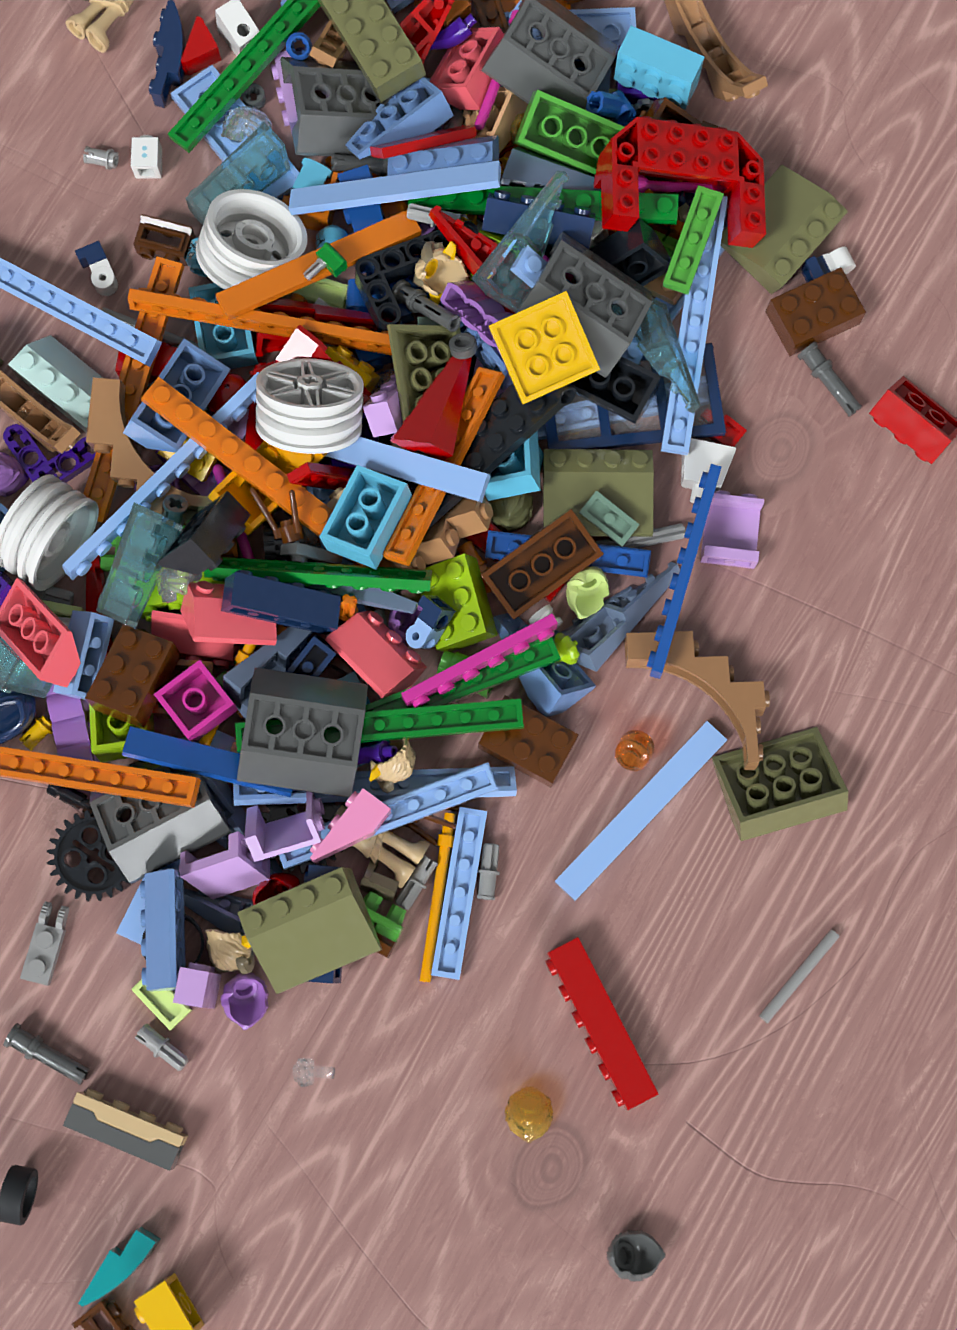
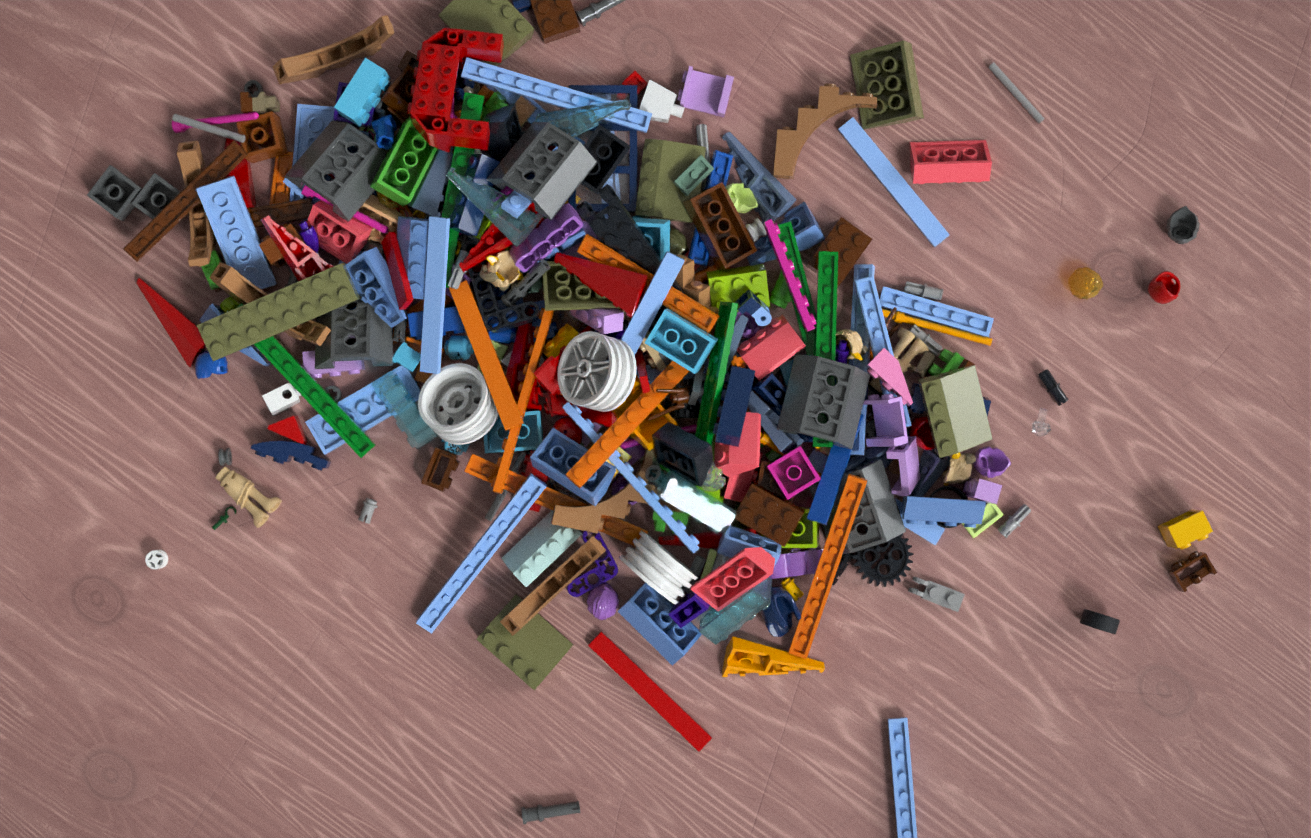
camera: 85 degrees left, 10 degrees up
dark grey pin [3,1023,90,1085] -> none
piece [63,1088,188,1171] -> none
leg [75,241,118,296] -> none
teal slope [78,1226,161,1307] -> none
white brick [131,135,162,179] -> none
clear hair [221,106,272,142] -> none
blue cone [286,32,312,60] -> none
green piece [303,242,348,280] -> none
dark grey tile [449,333,477,359] -> none
yellow plate [488,291,600,404] -> none
red brick [545,937,659,1110] -> none
lime piece [554,633,580,665] -> none
clear orange head [615,730,655,771] -> none
blue plate [647,464,722,679] -> none
bright green plate [662,185,724,295] -> none
none -> coral slope [910,140,992,184]
none -> black axle [1039,369,1069,406]
none -> red helmet [1148,271,1181,304]

